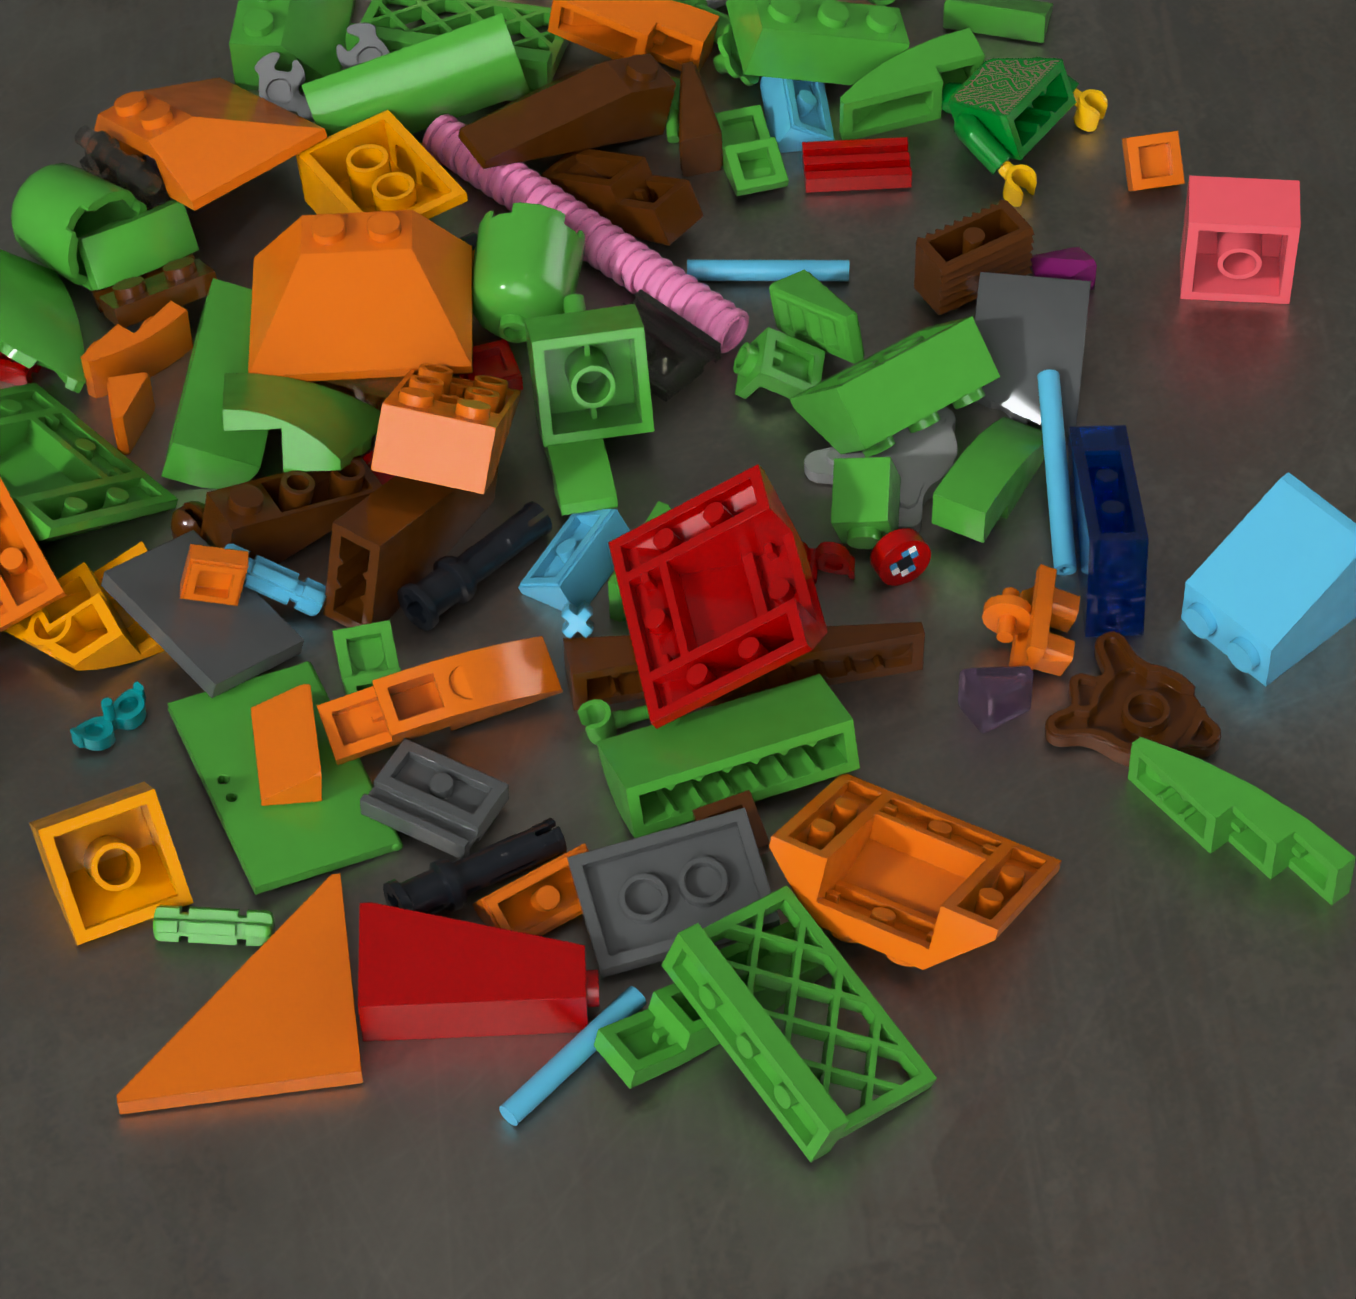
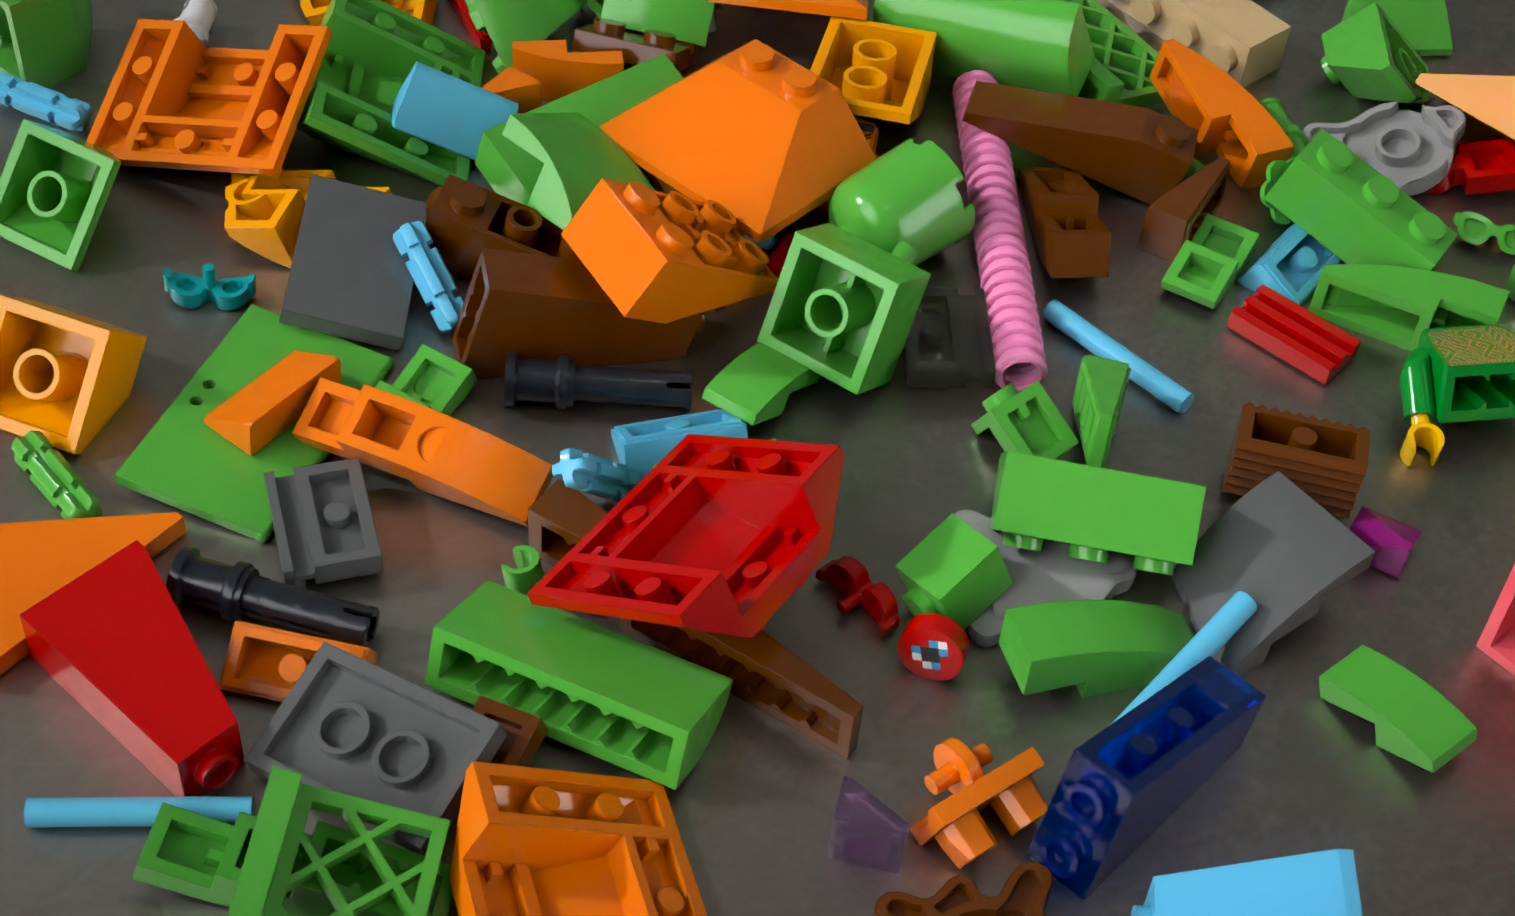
camera: 40 degrees right, 5 degrees down
orange tile [180,544,248,606] -> none
none -> medium azure slope [392,61,519,160]
none -> bright green slope [1319,645,1477,773]

